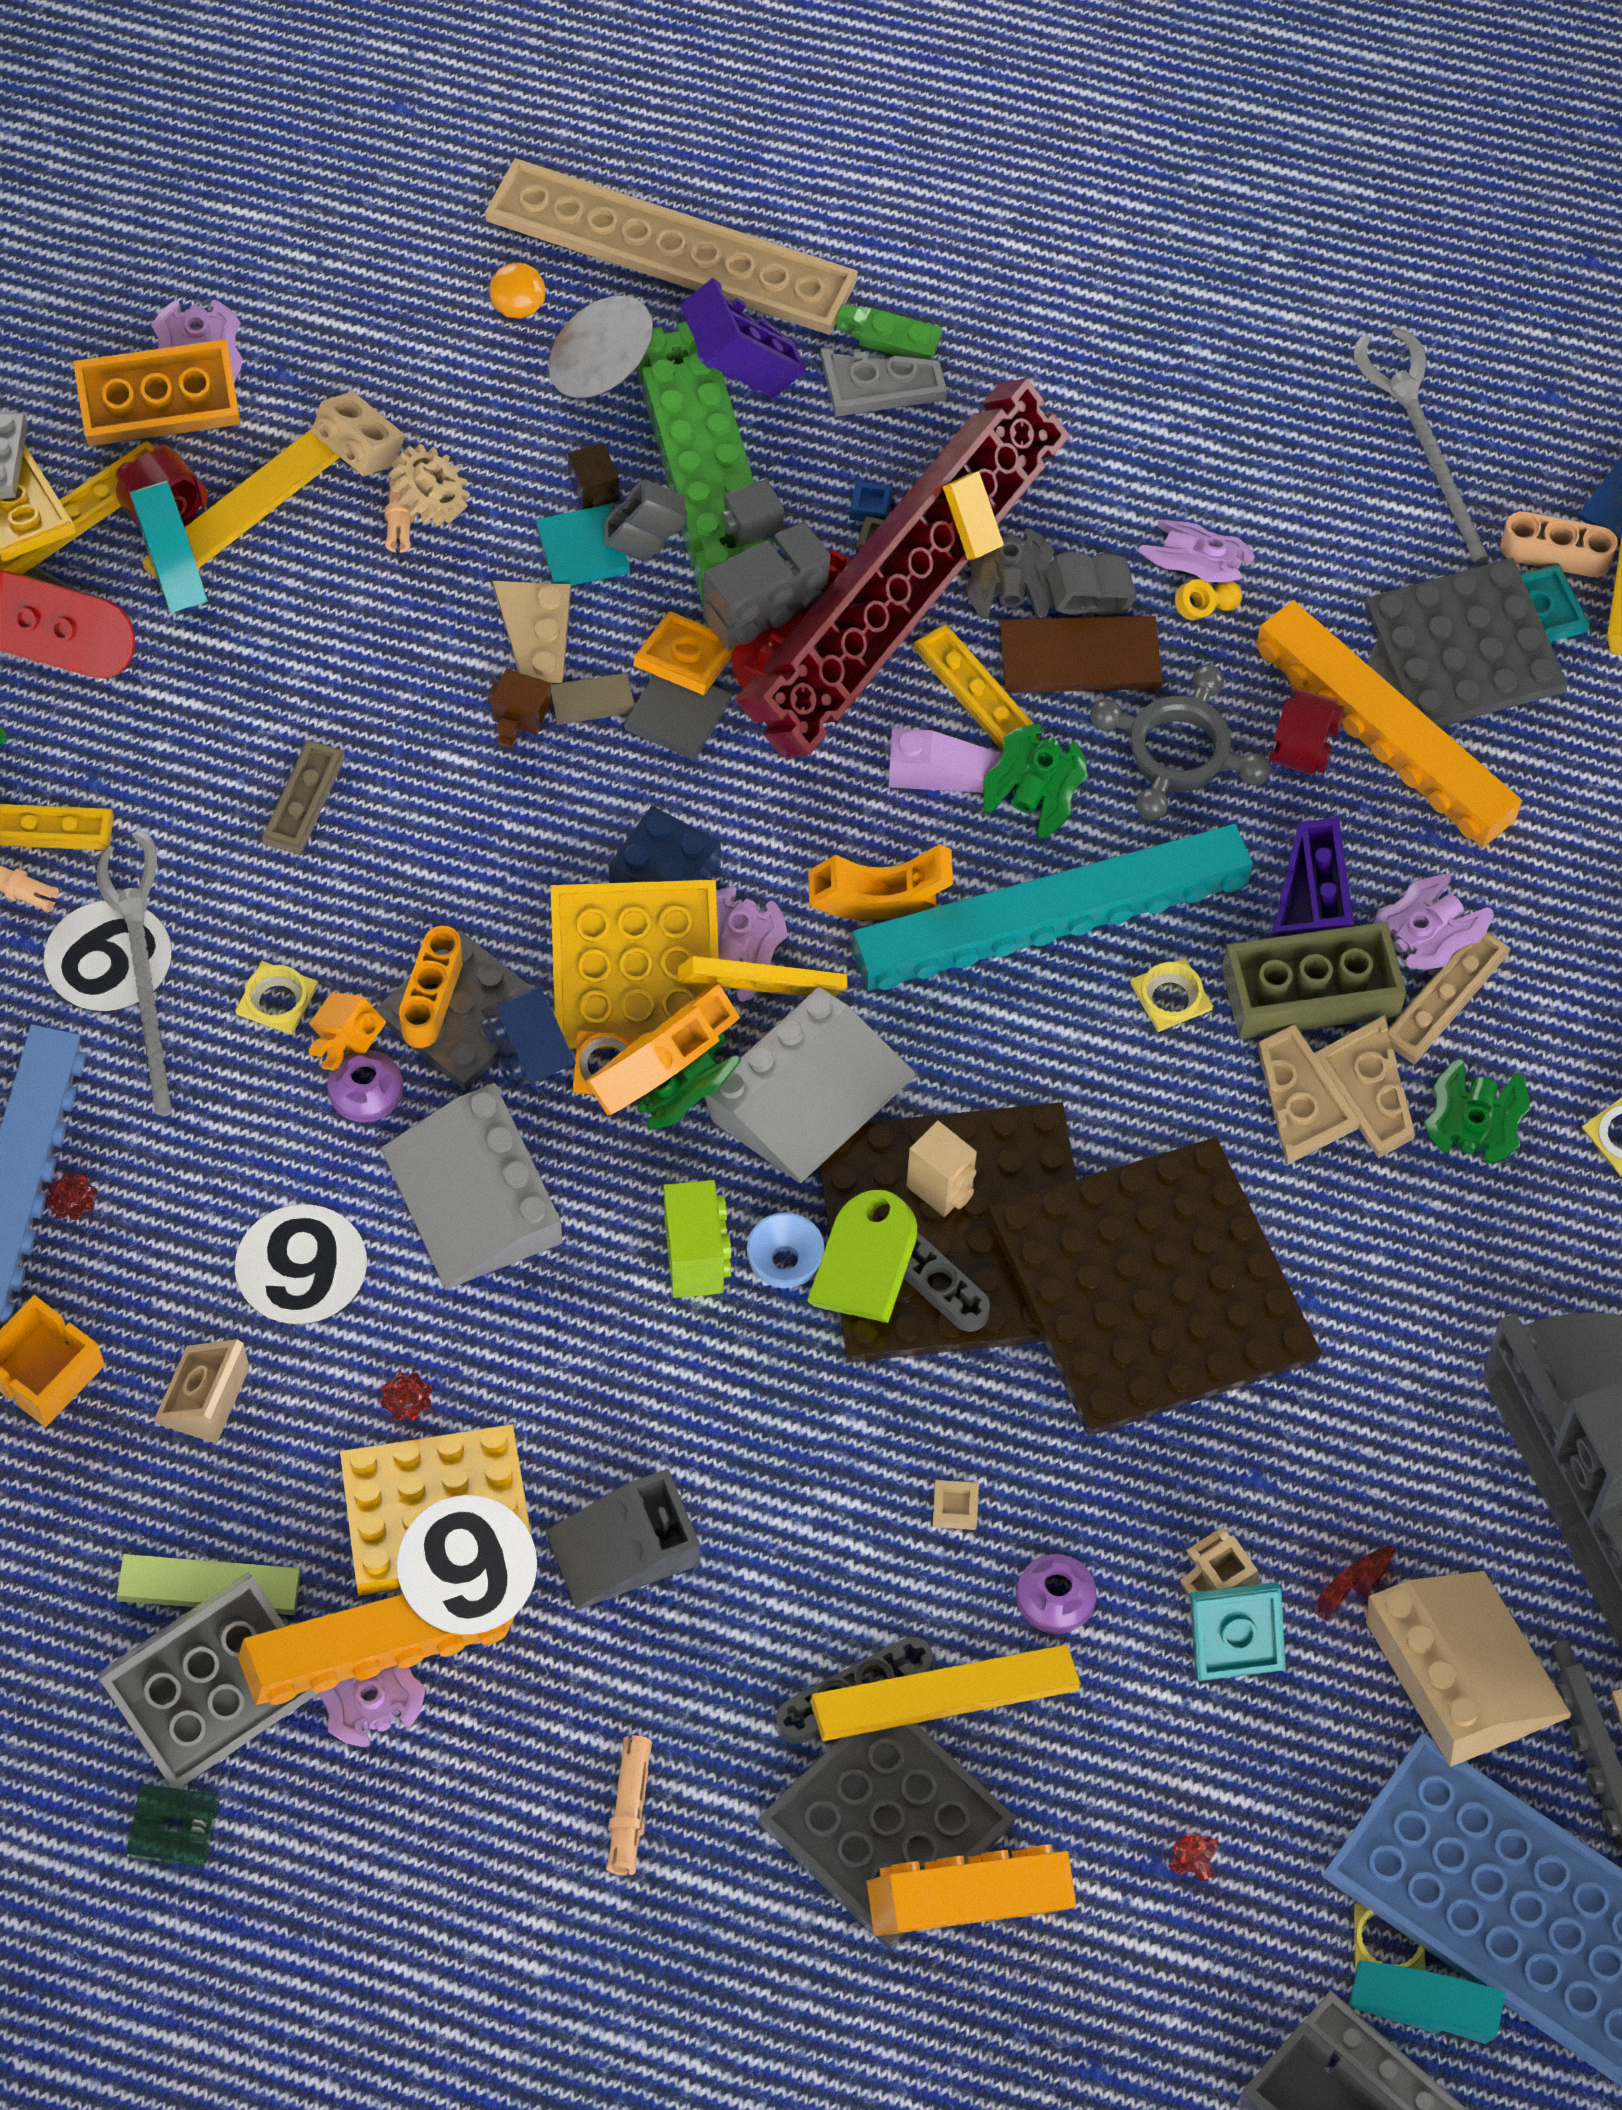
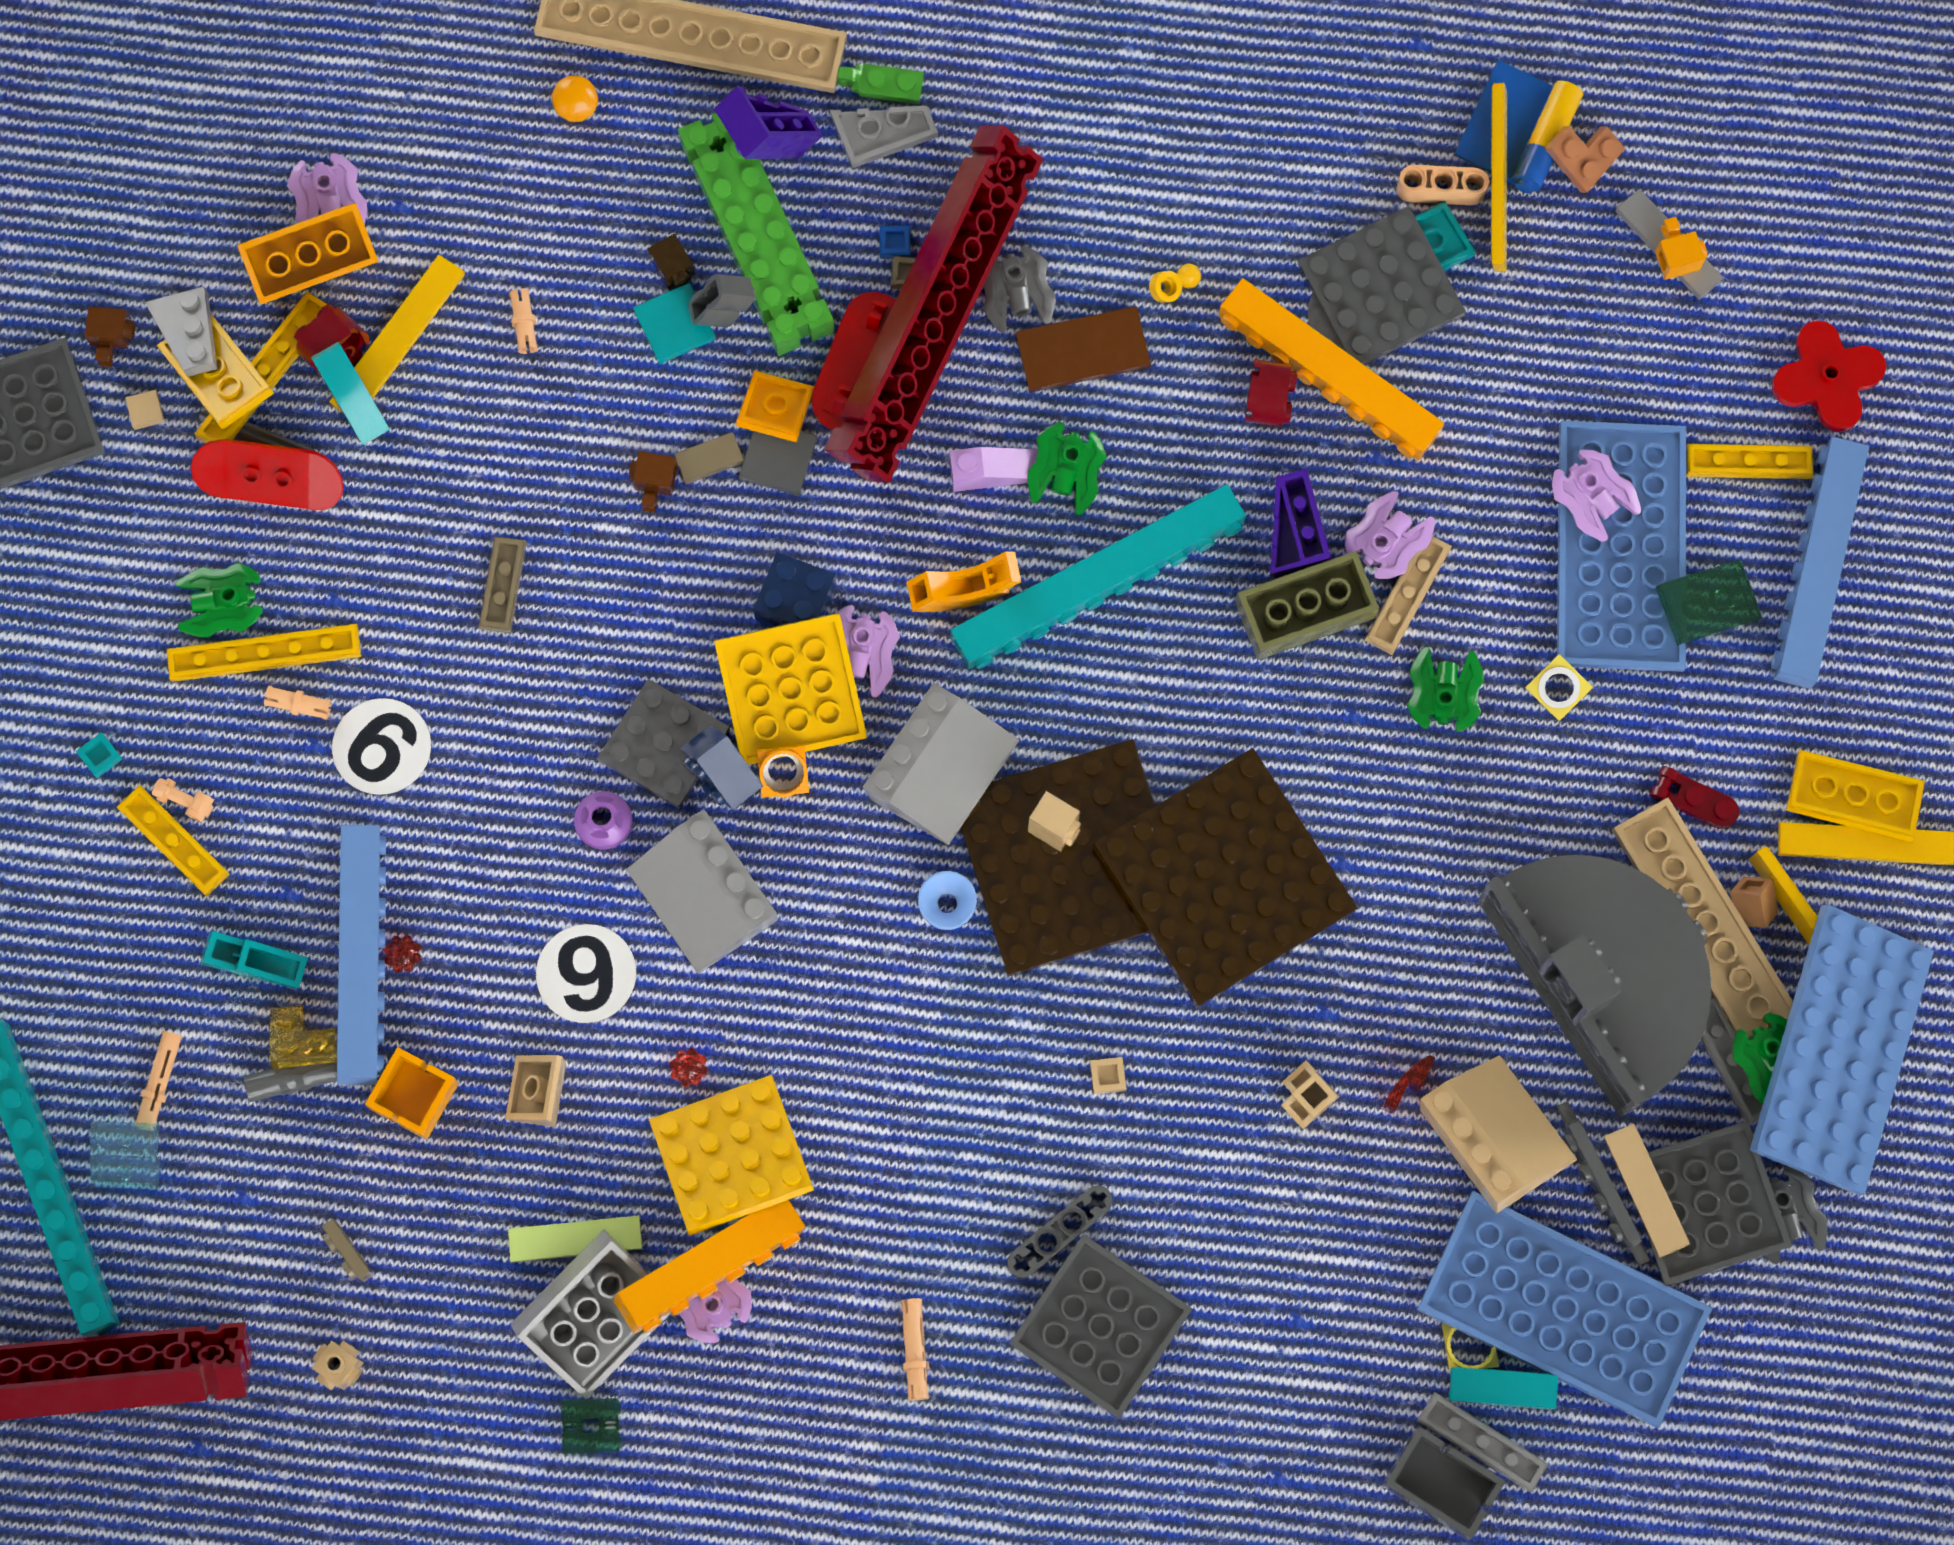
camera: 10 degrees left, 15 degrees up
light grey piece [96,830,172,1115] -> none
light yellow piece [235,961,318,1035] -> none
light orange brick [308,992,386,1071] -> none
tan brick [311,391,405,477] -> none
tan gear [389,444,470,526] -> none
white sticker [397,1495,537,1634] -> none
light orange beam [399,926,463,1048] -> none
tan wing [493,581,571,685] -> none
dark grey slope [546,1468,700,1610] -> none
flat silver sticker [548,296,653,398] -> none
light orange slope [585,984,741,1115] -> none
green piece [637,1033,741,1130] -> none
lime brick [663,1180,731,1298] -> none
yellow tile [678,956,847,997] -> none
dark grey piece [703,521,830,650] -> none
dark grey brick [720,479,784,547] -> none
lime tile [807,1190,917,1323] -> none
yellow tile [810,1644,1081,1741] -> none
light orange brick [866,1844,1077,1936] -> none
dark grey beam [904,1233,990,1332] -> none
yellow tile [914,623,1040,752] -> none
yellow tile [942,472,1004,560] -> none
medium lavender piece [1016,1554,1096,1634] -> none
dark grey brick [1046,551,1137,616] -> none
dark grey piece [1090,665,1271,820] -> none
light yellow piece [1130,957,1213,1032] -> none
lavender piece [1138,520,1255,582] -> none
clear red plant [1168,1833,1220,1882] -> none
tile [1190,1582,1286,1681] -> none
tan wing [1258,1024,1360,1165] -> none
tan wing [1314,1015,1415,1158] -> none
light grey piece [1354,328,1489,566] -> none

